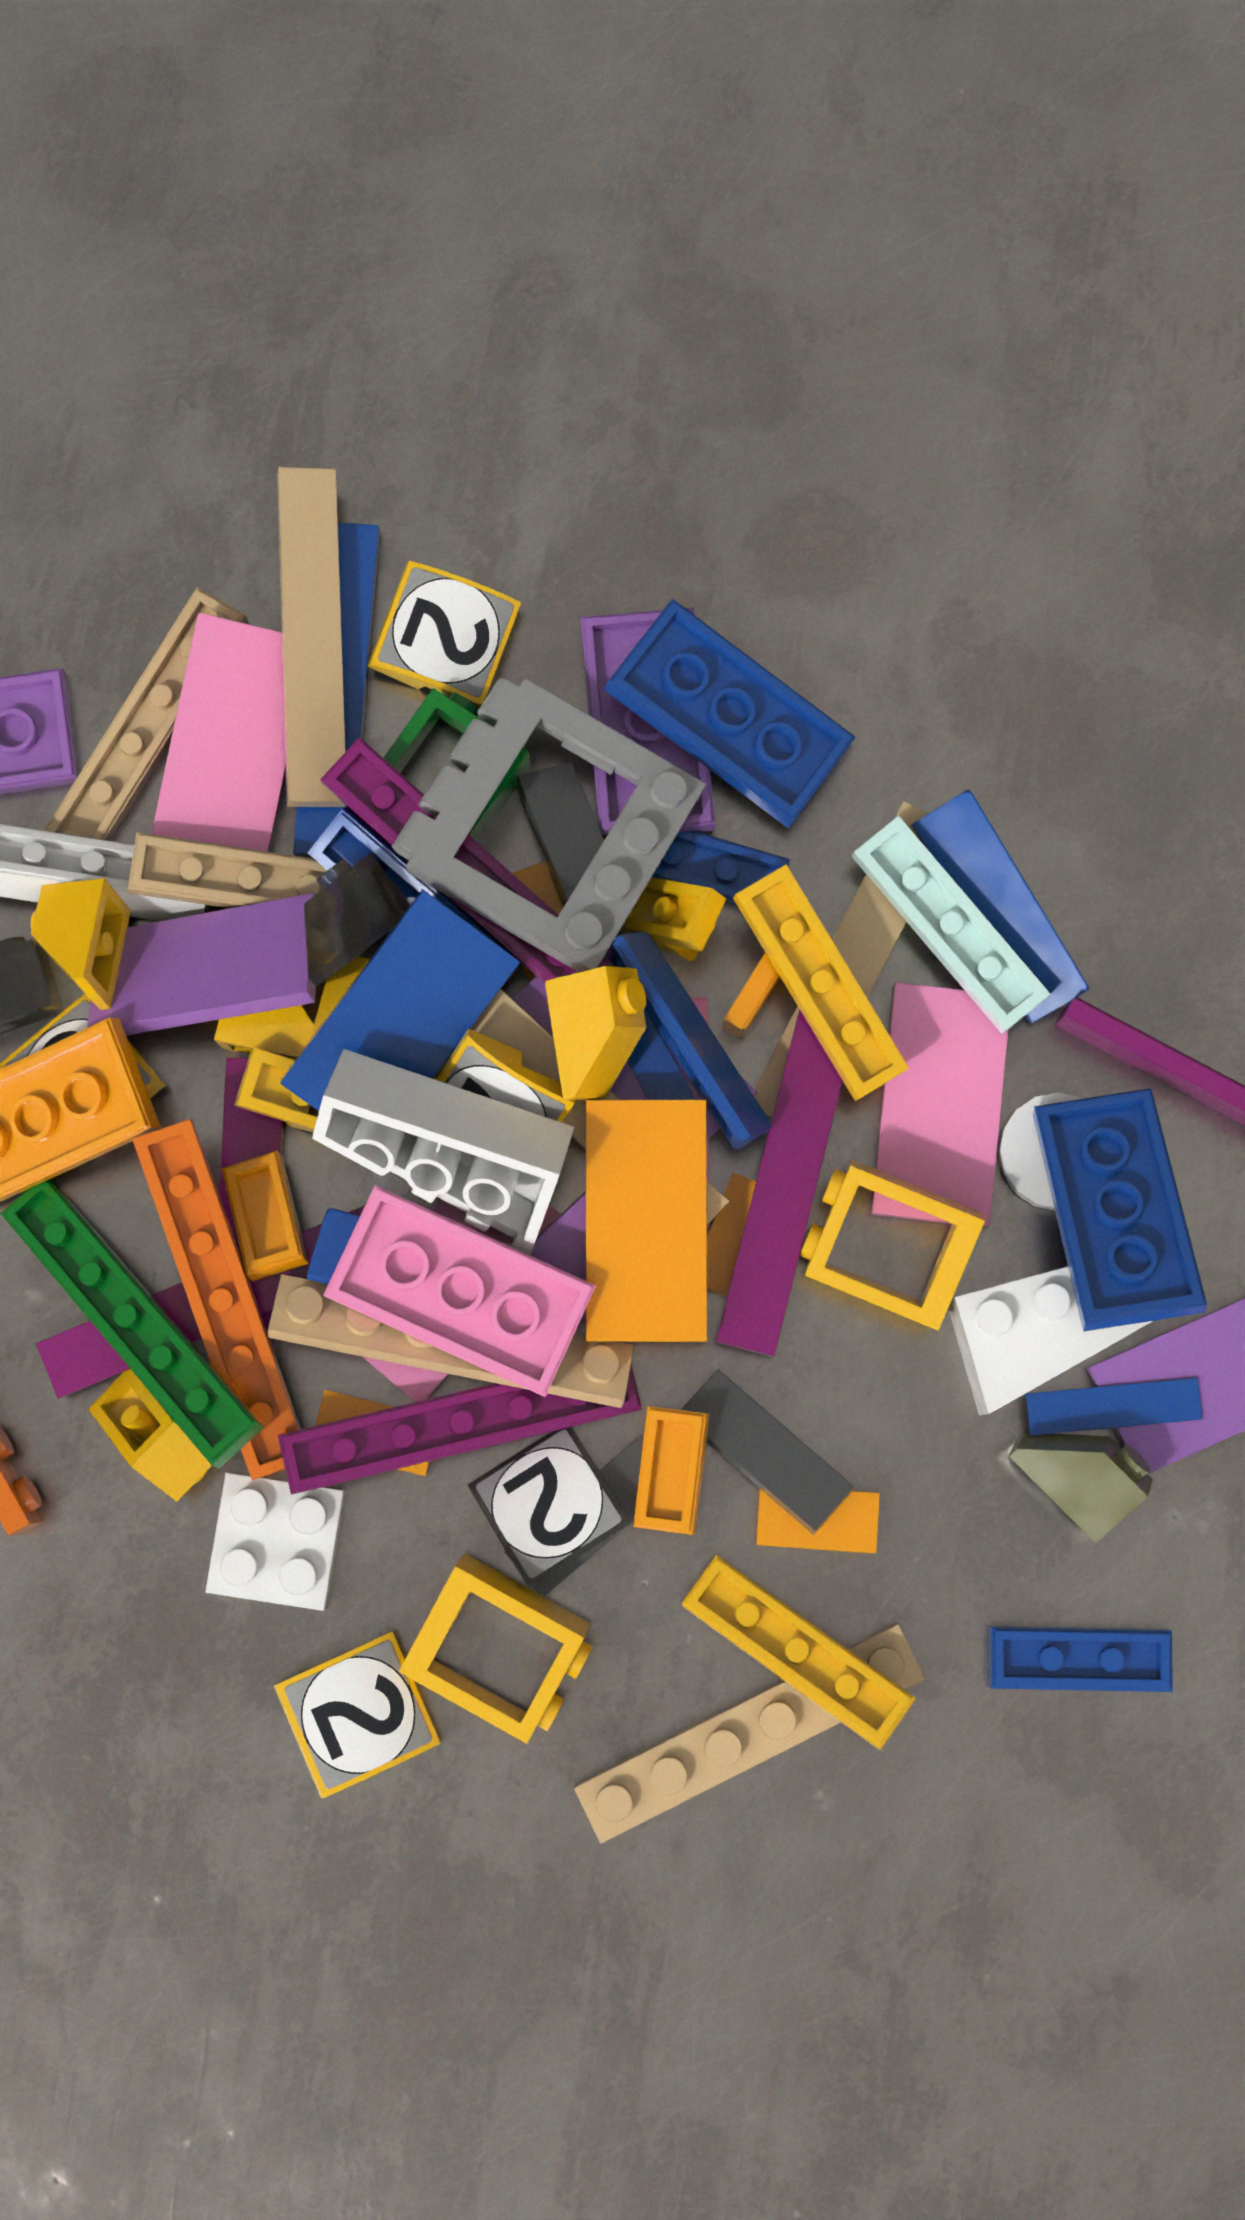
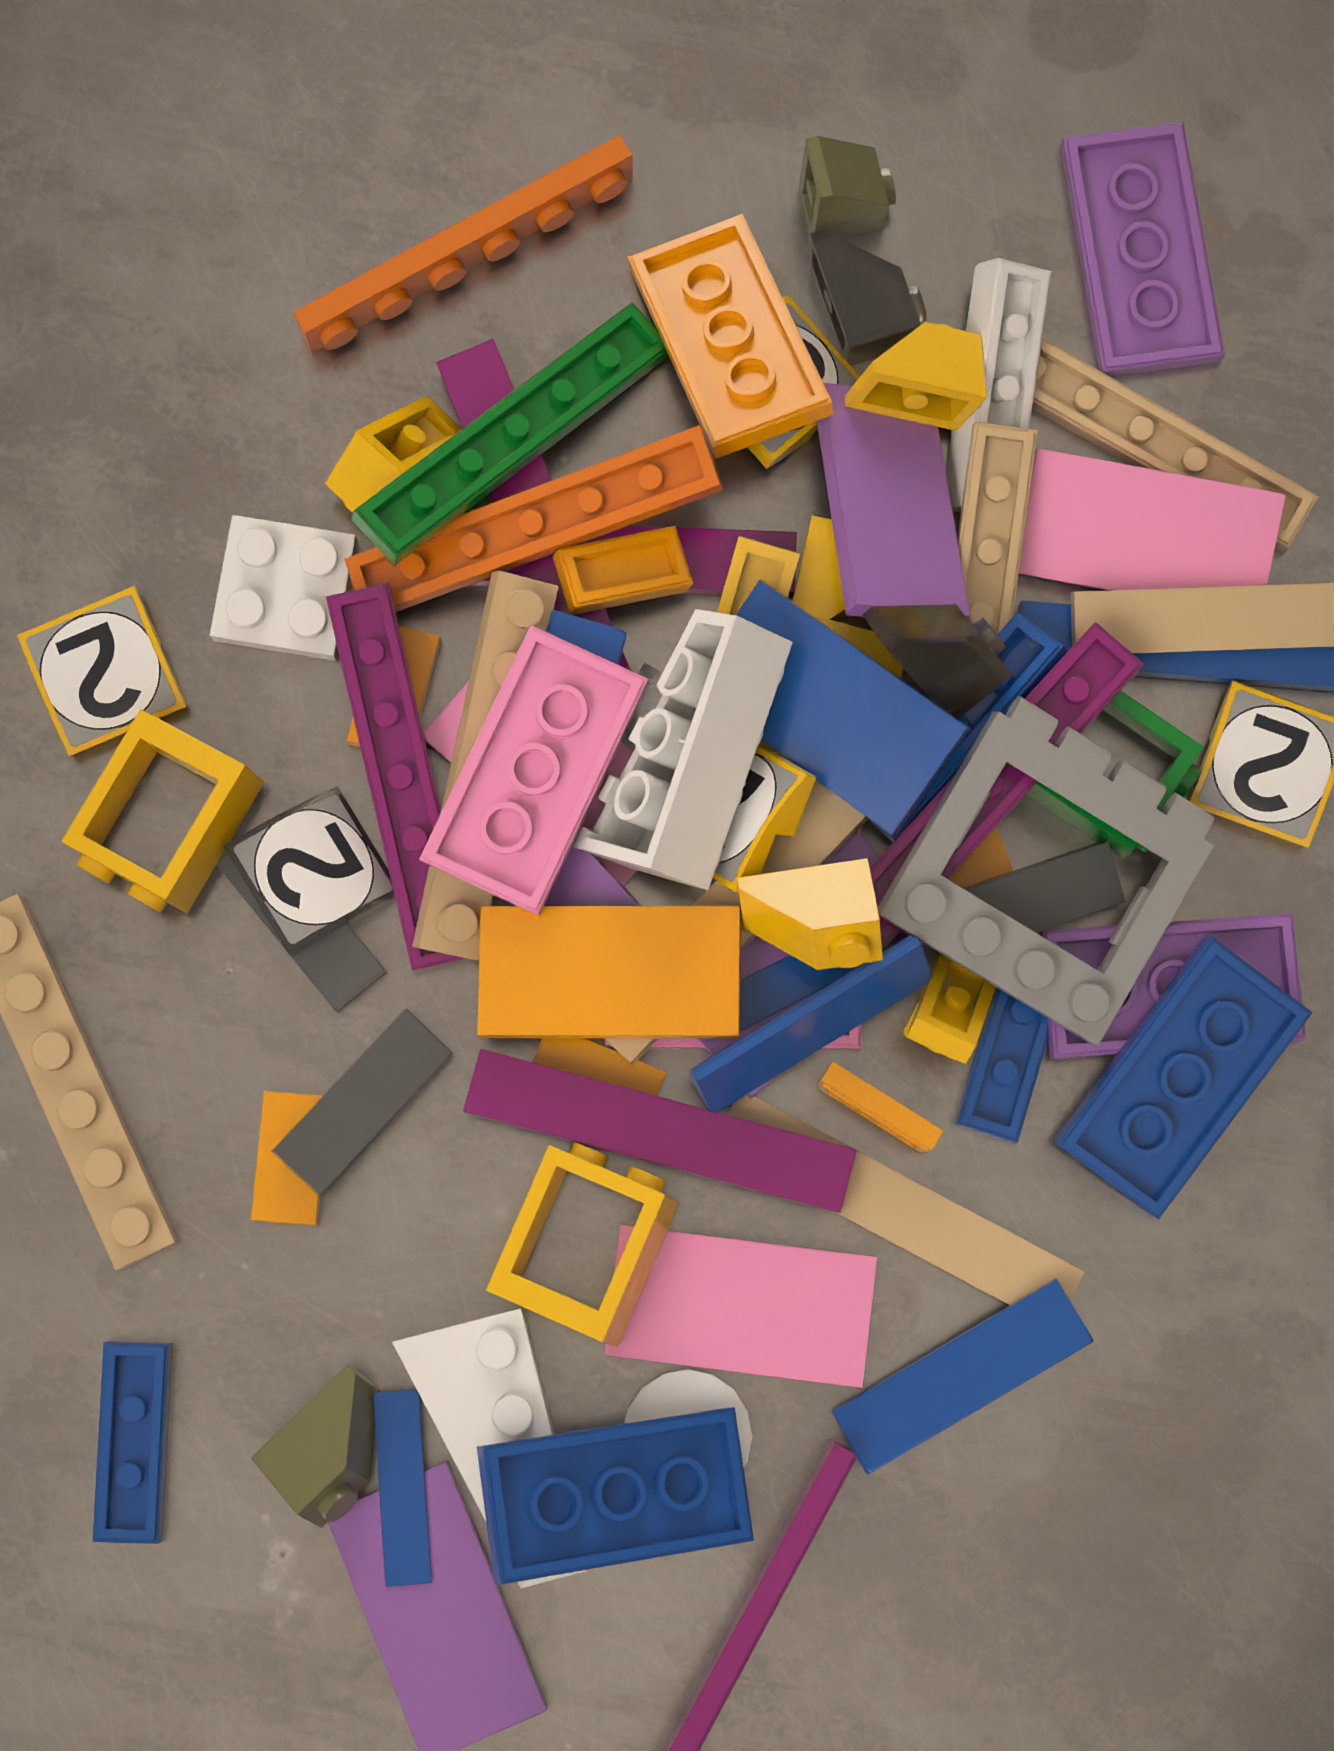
camera: 85 degrees right, 0 degrees up
light orange tile [633,1406,710,1535] -> none
yellow tile [681,1555,916,1751] -> none
yellow plate [733,864,910,1101] -> none
light aqua plate [852,816,1050,1035] -> none

